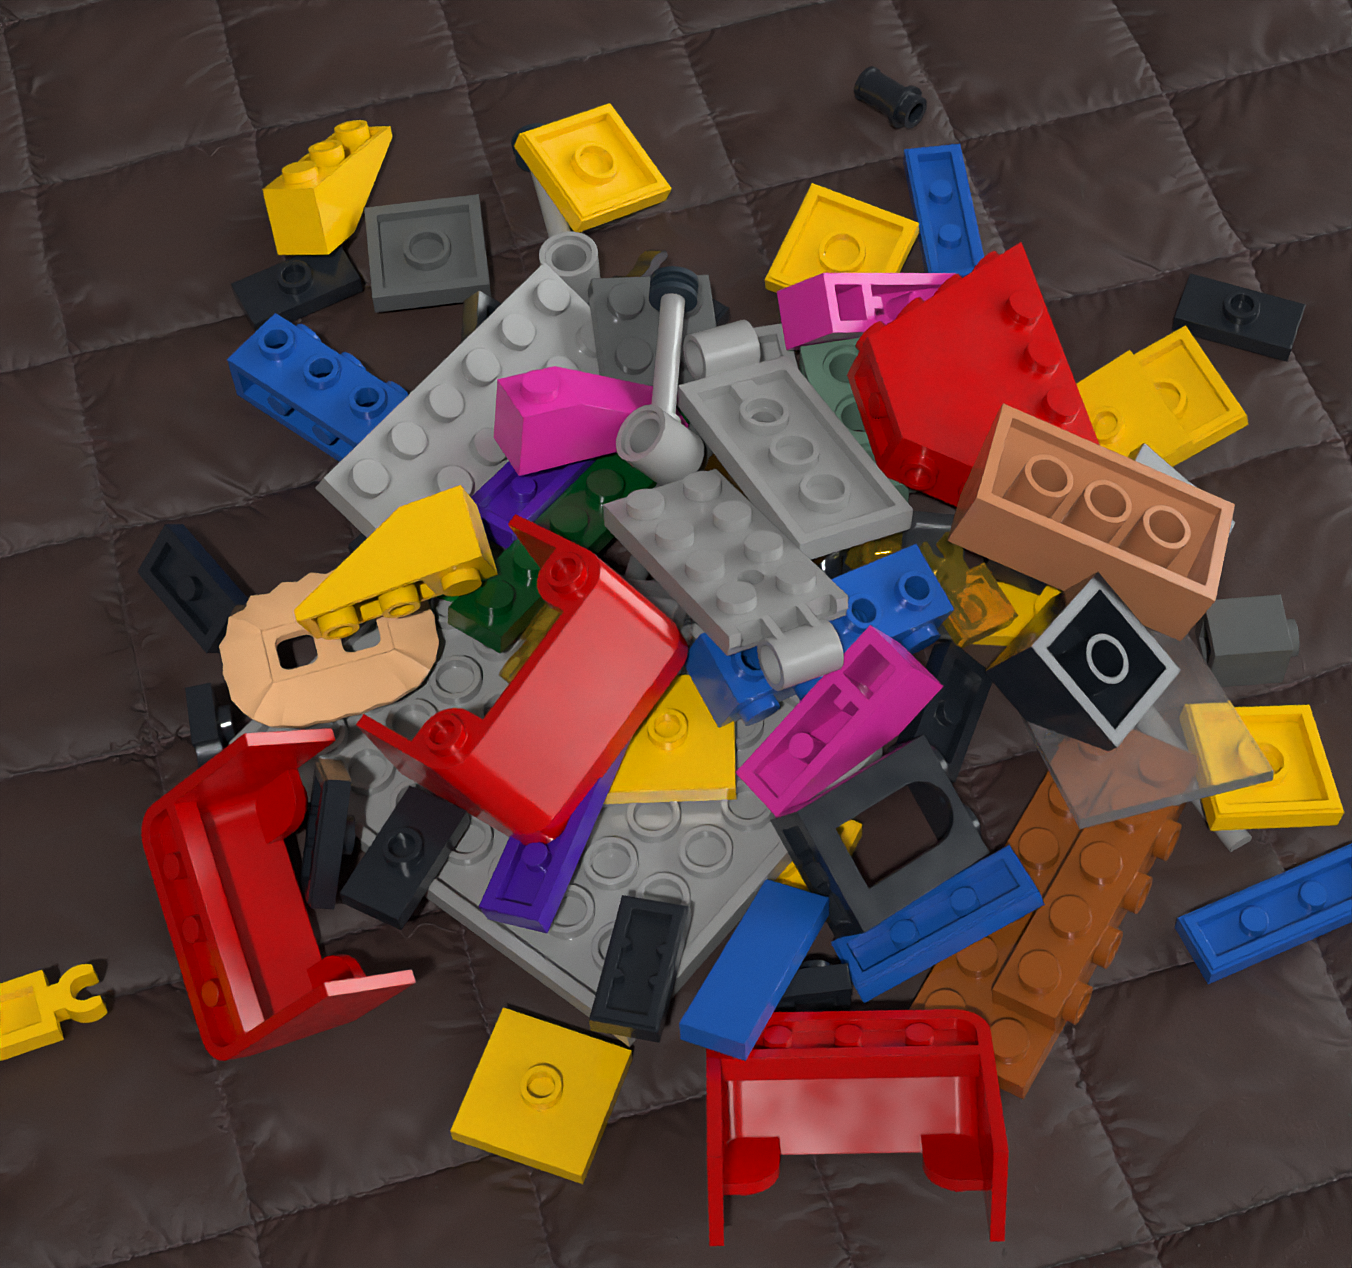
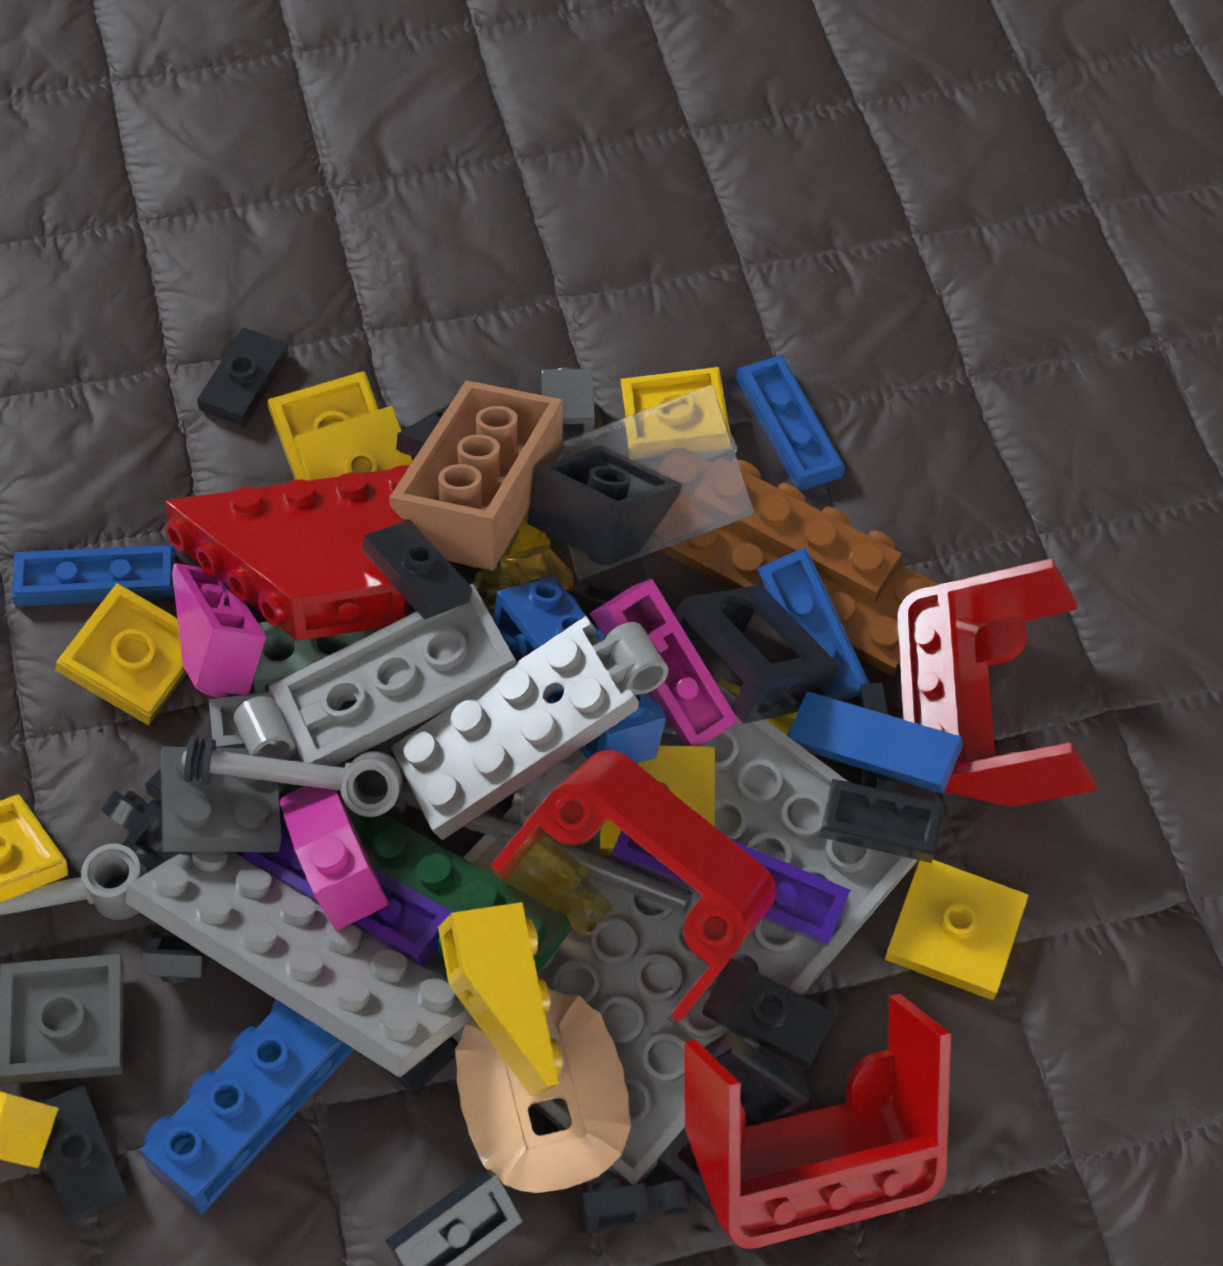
camera: 95 degrees left, 0 degrees up
none -> black plate [362,520,473,620]

